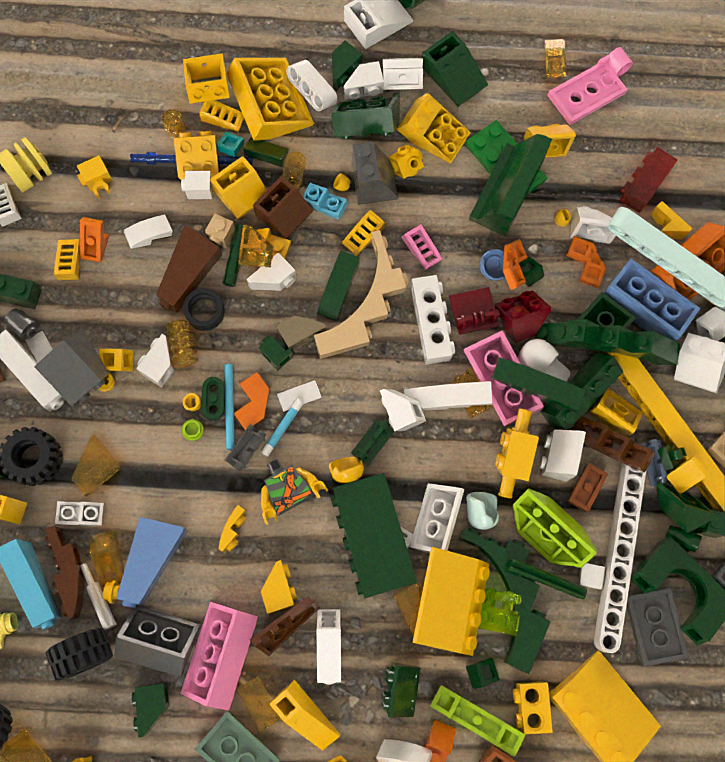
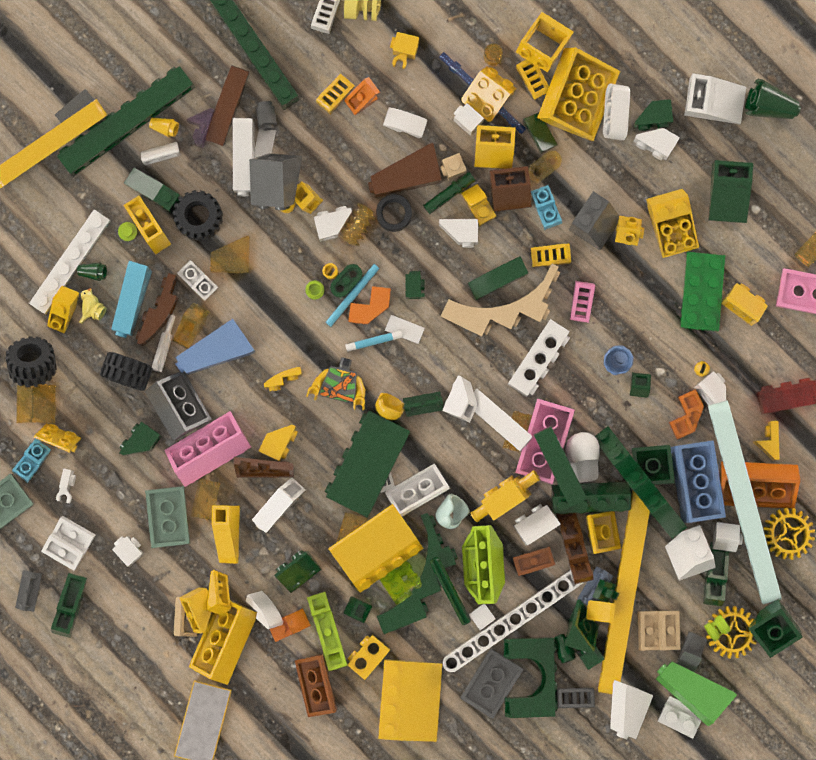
camera: 50 degrees right, 10 degrees up
yellow plate [103,580,120,604] -> none
teal plate [216,132,244,157] -> none
dark grey hinge [225,424,266,471] -> none
clear yellow wing [238,225,273,268] -> none
dark tan slope [276,316,326,352] -> none
dark green wedge [331,92,400,139] -> none
yellow hinge [333,173,350,192] -> none
white plate [383,58,423,90] -> none
dark red hinge [449,287,500,335] -> none
dark green panel [469,134,552,237] -> none
dark red slope [495,290,551,343] -> none
orange tile [503,239,527,290] -> none

